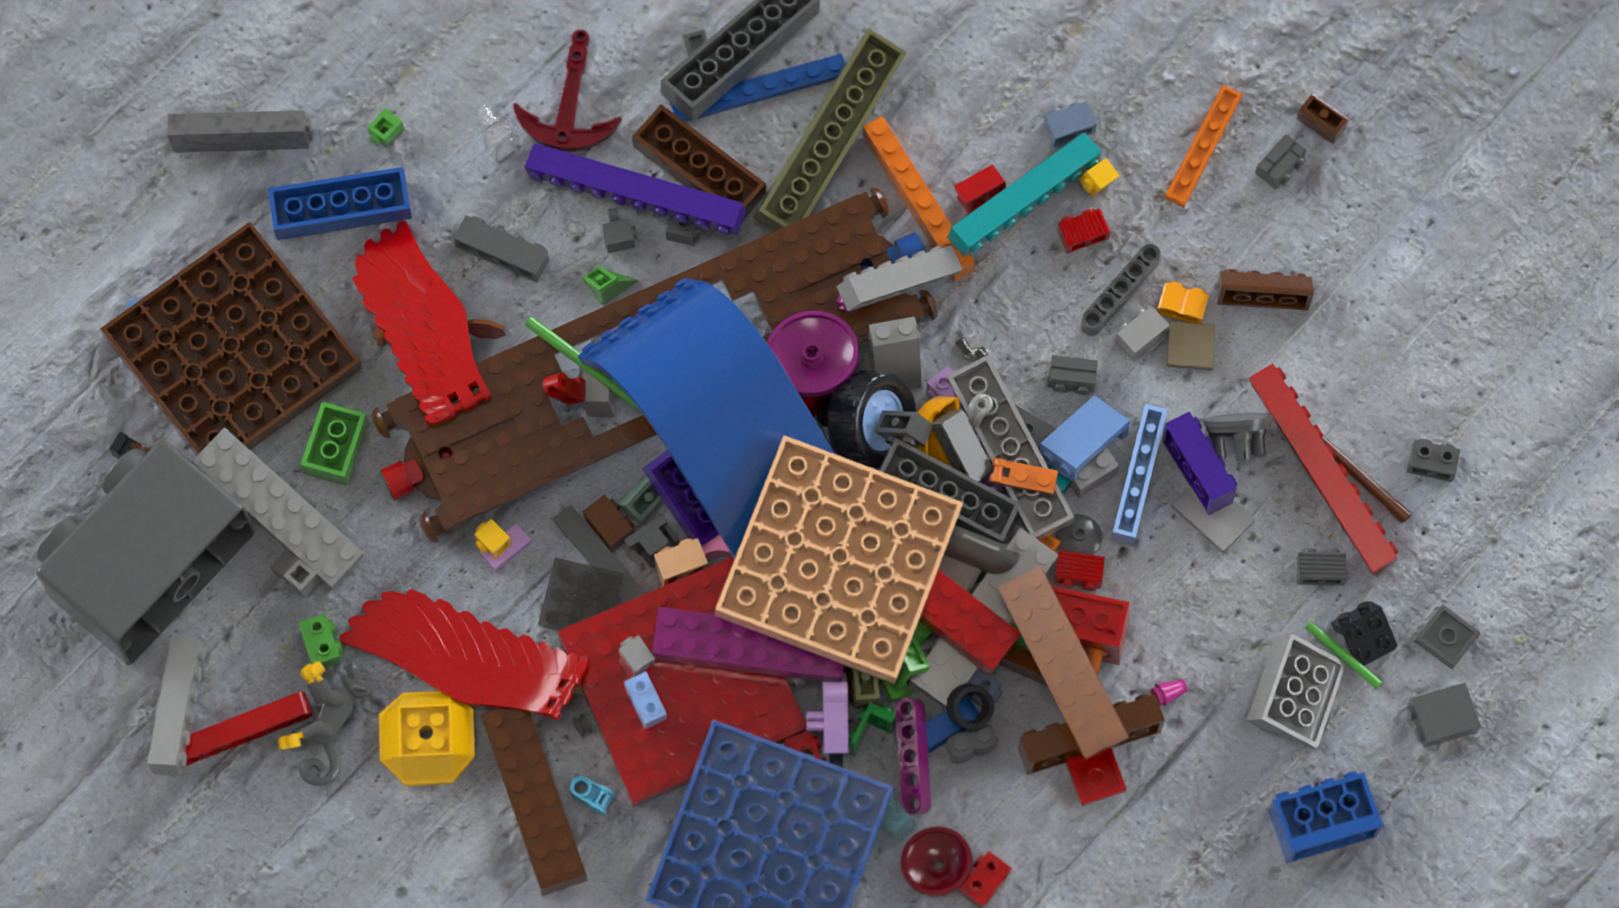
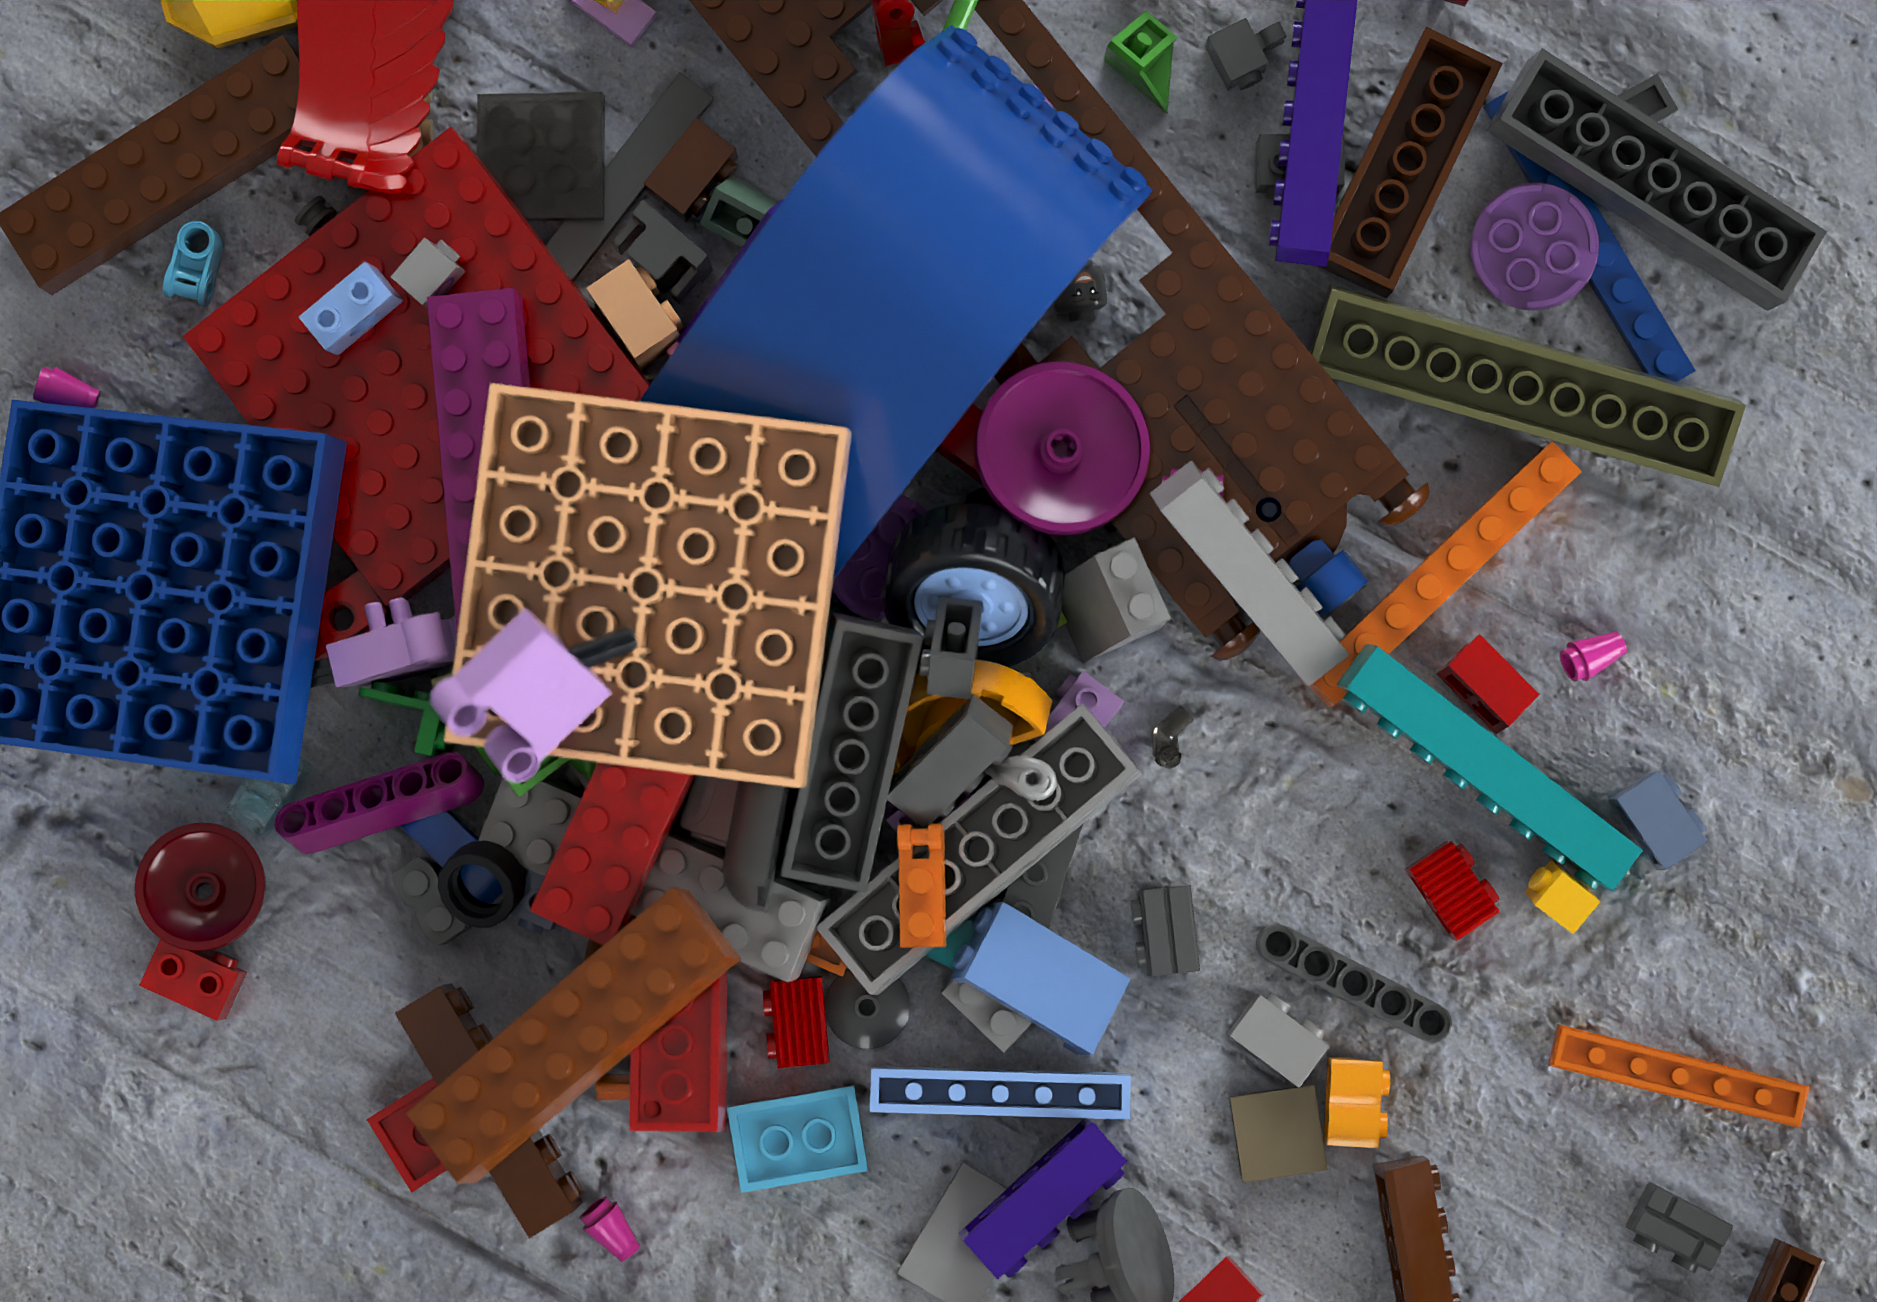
camera: 75 degrees right, 15 degrees up
none -> dark pink cone [33,366,101,409]
none -> lavender piece [430,608,638,783]
none -> medium azure plate [727,1085,869,1193]
none -> medium lavender tile [1470,183,1599,311]
none -> dark pink cone [1560,631,1627,682]

